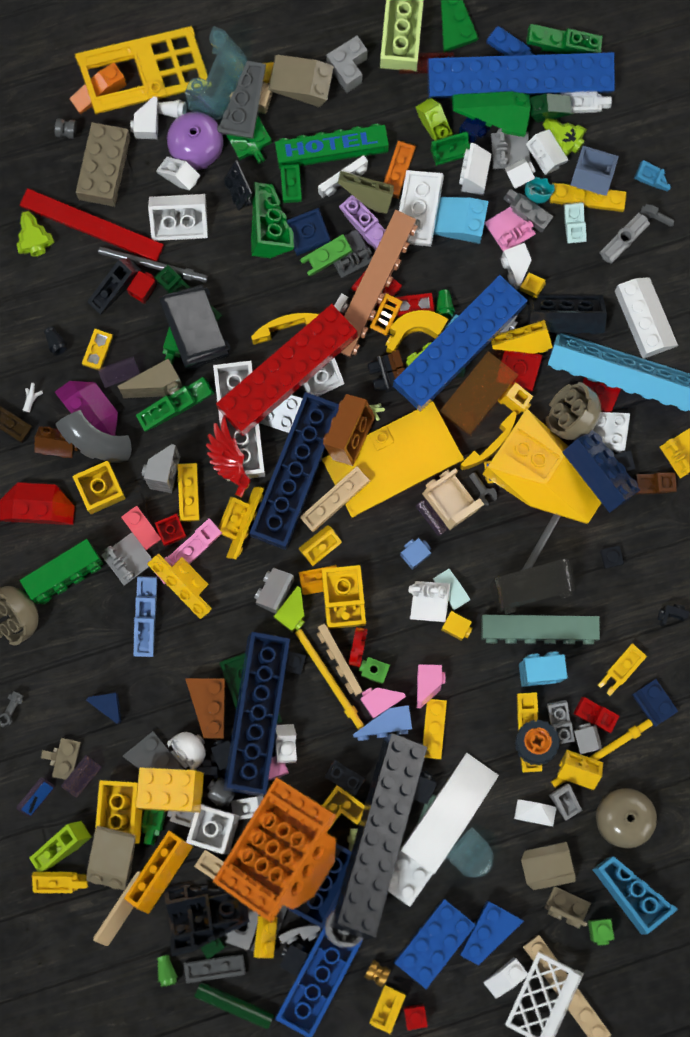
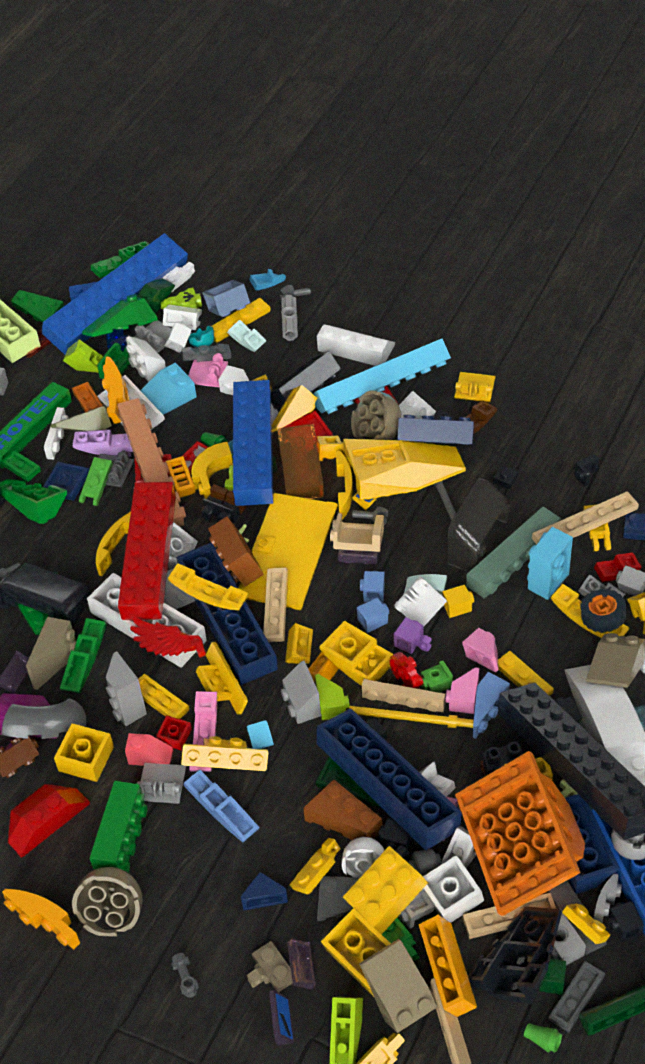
camera: 40 degrees left, 30 degrees down
none -> light orange slope [102,357,129,424]
none -> yellow slope [168,563,248,610]
none -> medium azure slope [247,720,274,749]
none -> yellow hinge [290,838,341,895]
none -> medium blue brick [357,597,389,633]
none -> medium lavender brick [394,617,432,654]
none -> tan plate [532,491,639,544]
none -> dark tan slope [586,633,645,688]

